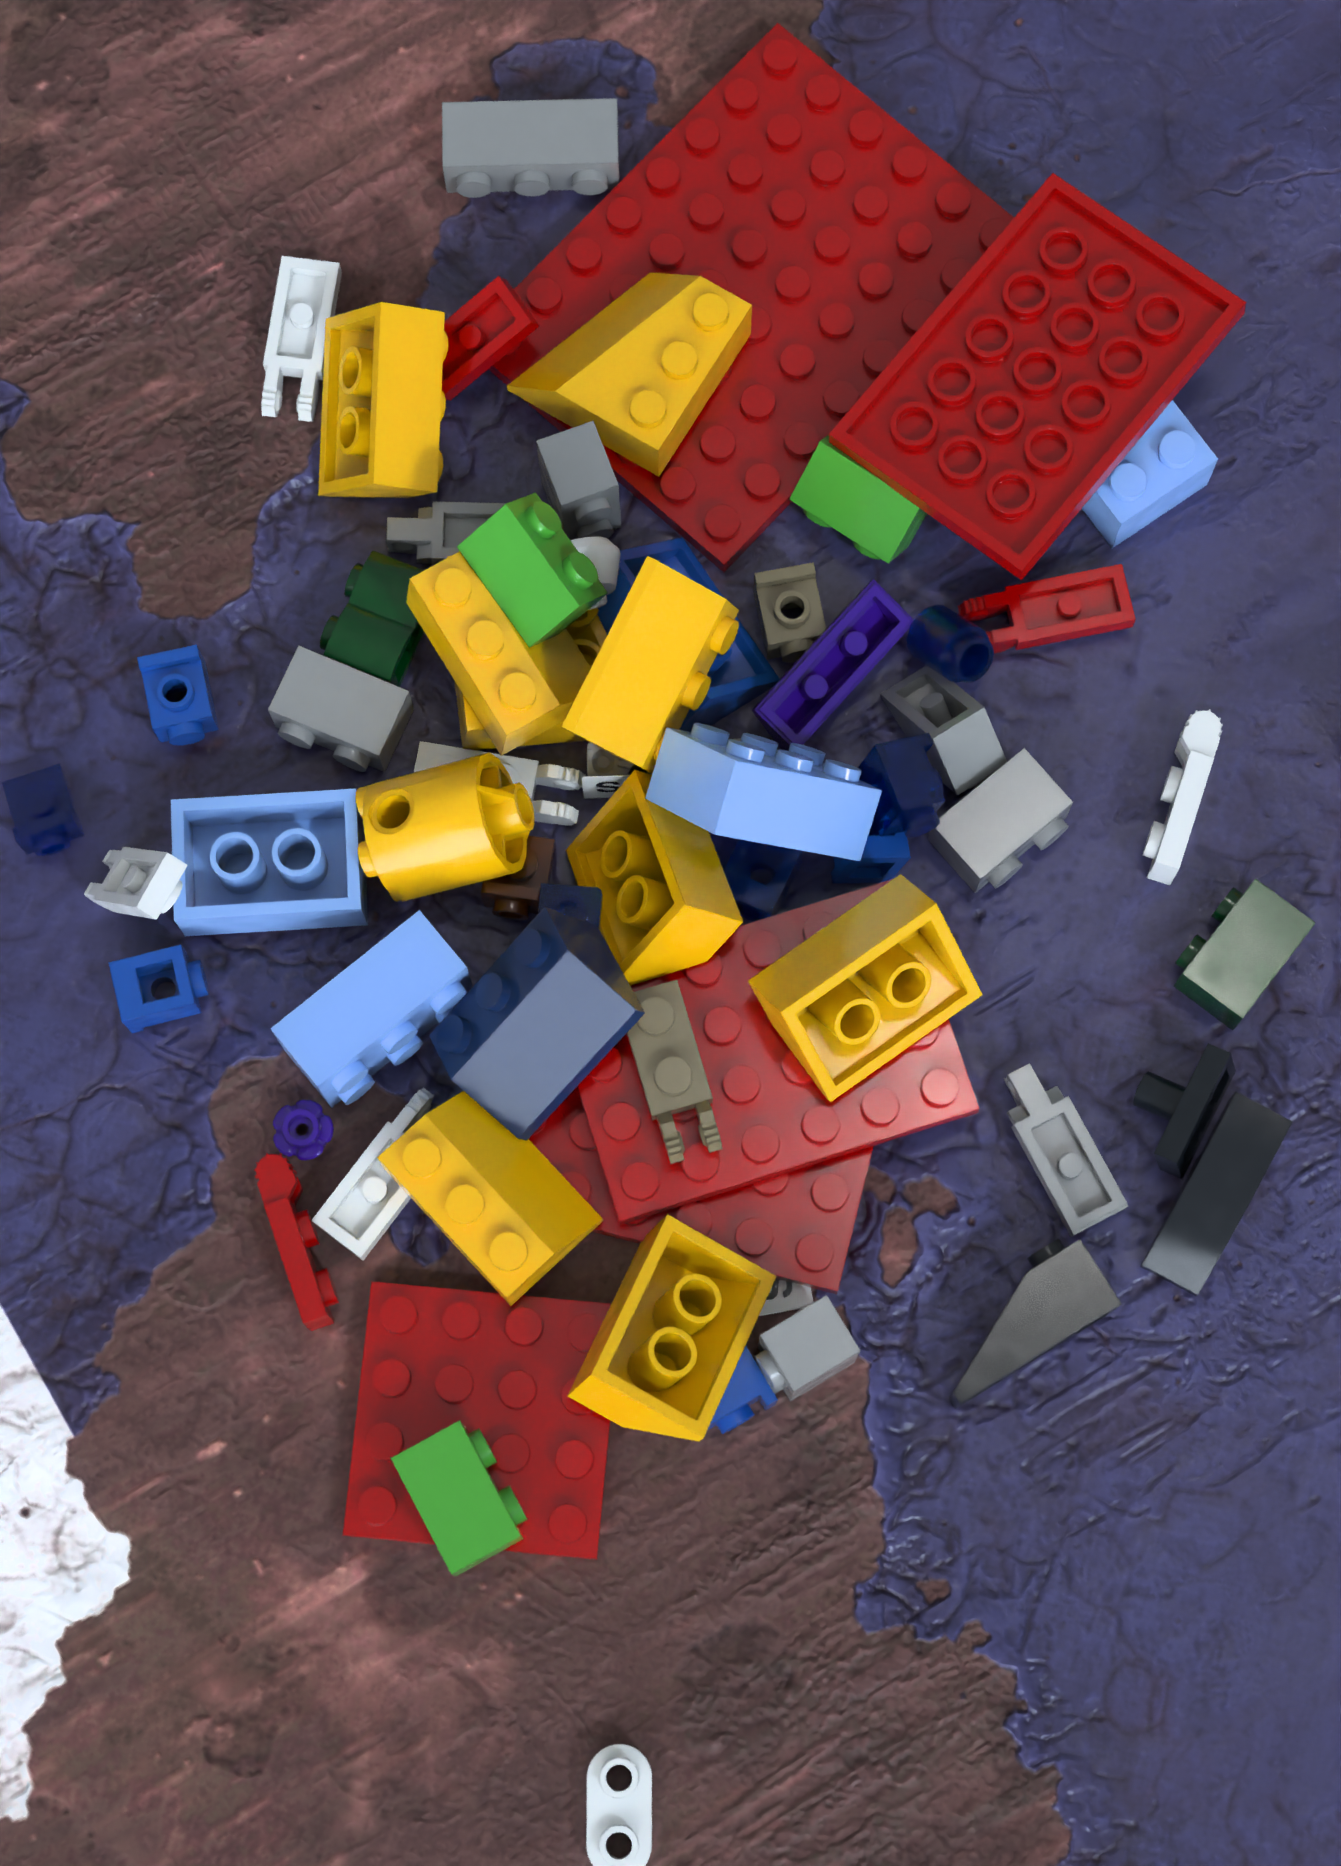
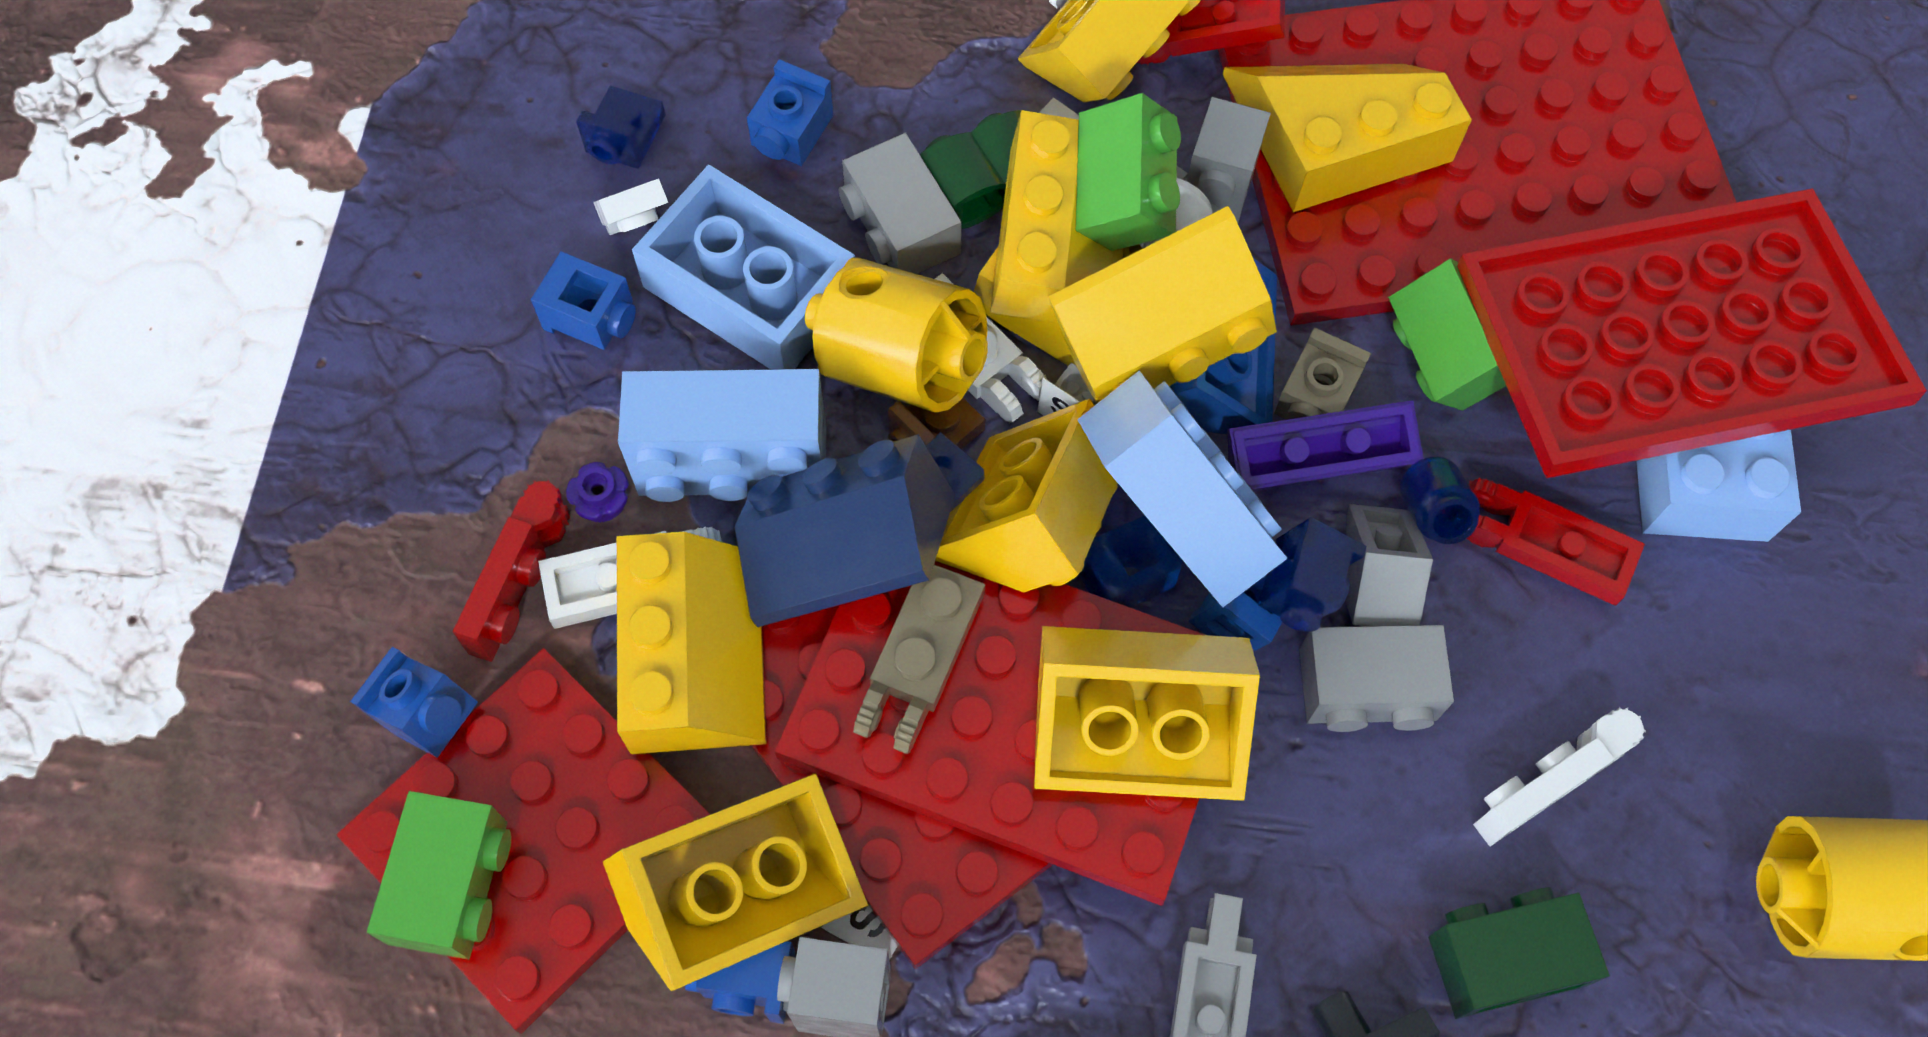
camera: 35 degrees right, 10 degrees down
none -> blue brick [350,647,478,758]

